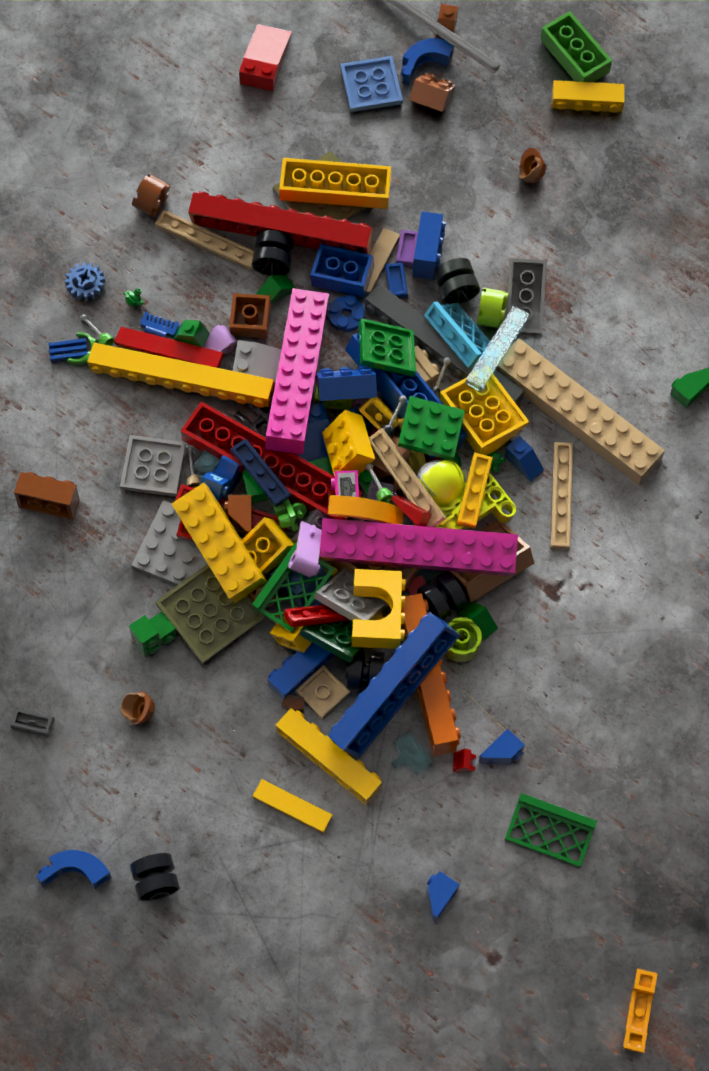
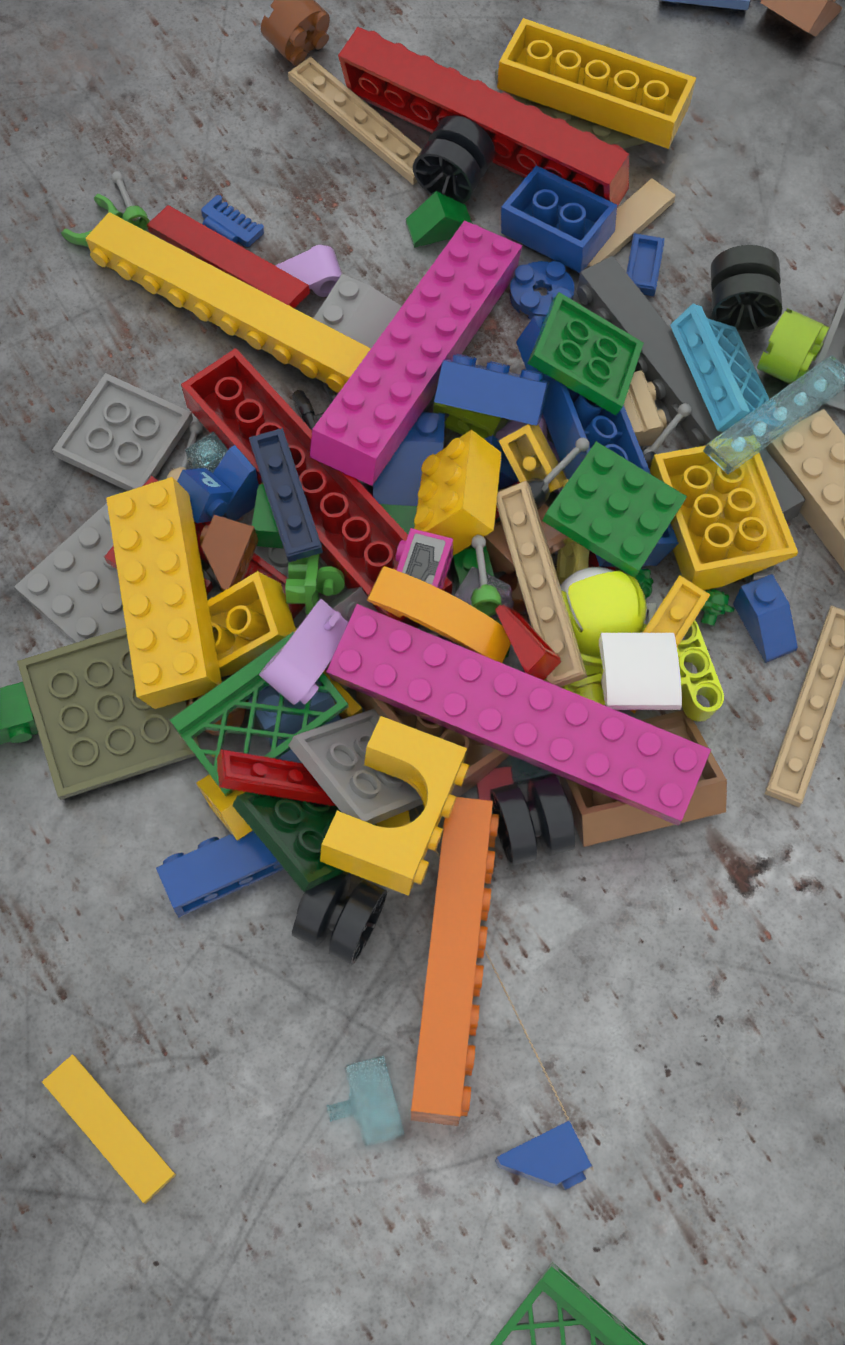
camera: 20 degrees right, 0 degrees up
blue tile [49,338,87,362] -> none
medium blue gear [65,262,105,301] -> none
green plant [123,288,144,307] -> none
green slope [173,319,210,347] -> none
dark orange brick [229,293,272,338] -> none
yellow brick [275,708,382,805] -> none
reddish brown piece [282,694,304,713] -> none
tan tile [295,665,351,720] -> none
blue brick [328,612,460,758] -> none
medium lavender tile [396,230,418,267] -> none
blue brick [412,211,446,280] -> none
lime brick [445,617,482,662] -> none
red tile [452,748,476,773] -> none
green slope [457,601,498,641] -> none
none -> white slope [599,633,682,710]

